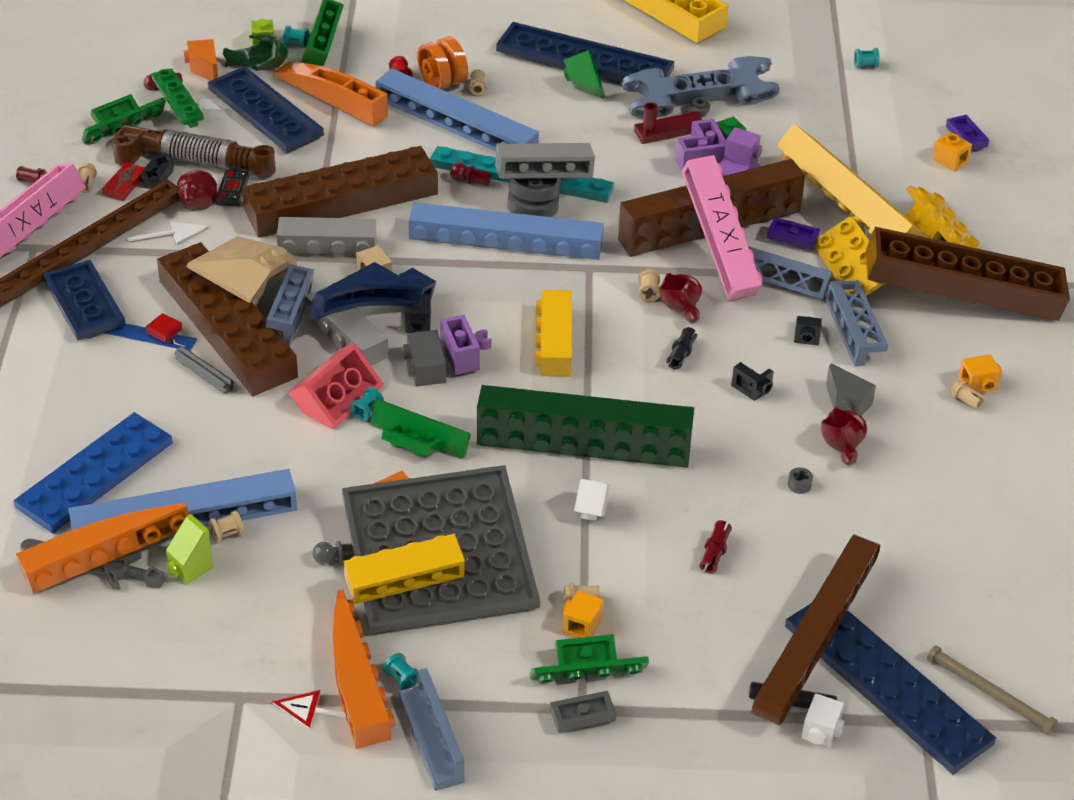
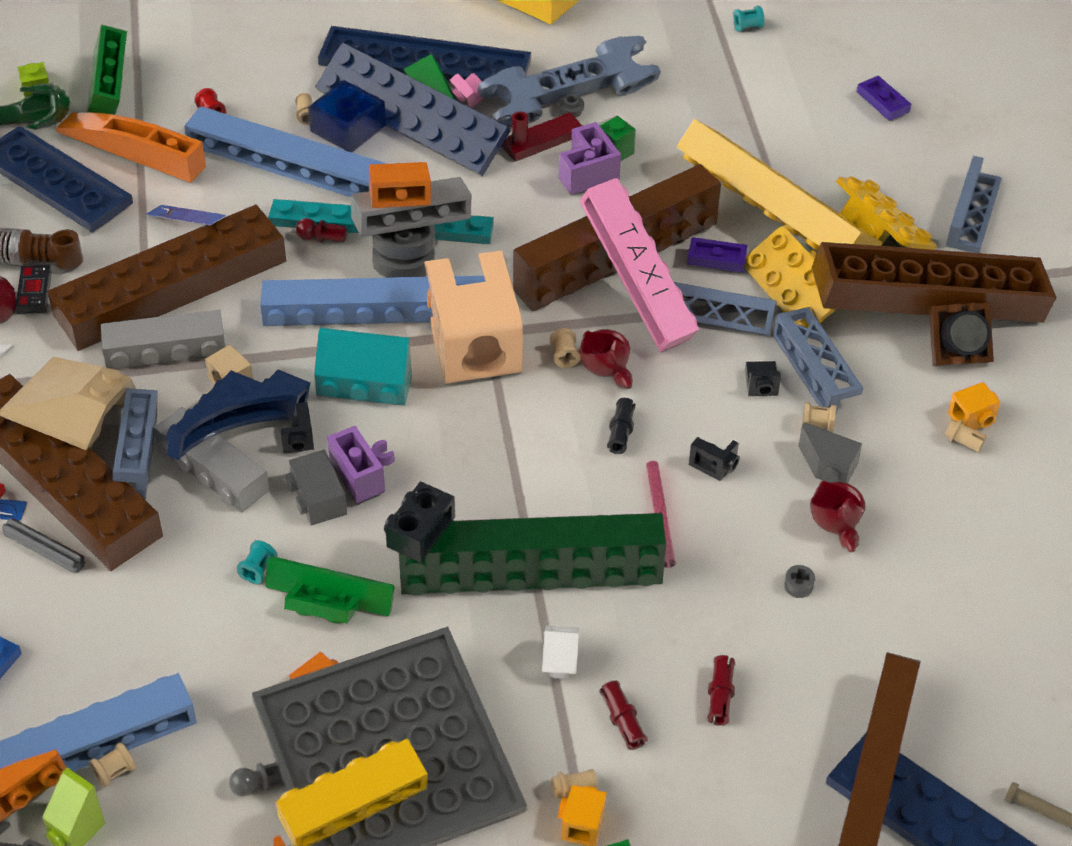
camera: 10 degrees left, 5 degrees up
teal bush [283,25,310,48] -> none
coral slope [288,343,384,429] -> none
orange wheel [417,36,468,90] -> none
yellow brick [535,290,572,377] -> none
medium lavender brick [720,127,762,176] -> none
light orange brick [933,132,972,172] -> none
none -> blue sticker [146,205,227,225]
none -> clear blue brick [308,80,386,152]
none -> teal slope [314,328,412,405]
none -> plate [315,42,511,177]
none -> orange brick [369,162,431,208]
none -> black brick [384,481,455,563]
none -> light nougat piece [424,250,523,384]
none -> bright pink bracket [450,73,484,109]
none -> dark red pin [599,680,648,750]
none -> clear pink bar [646,461,676,568]
none -> tan bush [802,402,836,432]
none -> piece [929,303,994,366]
none -> sand blue fence [946,155,1002,253]

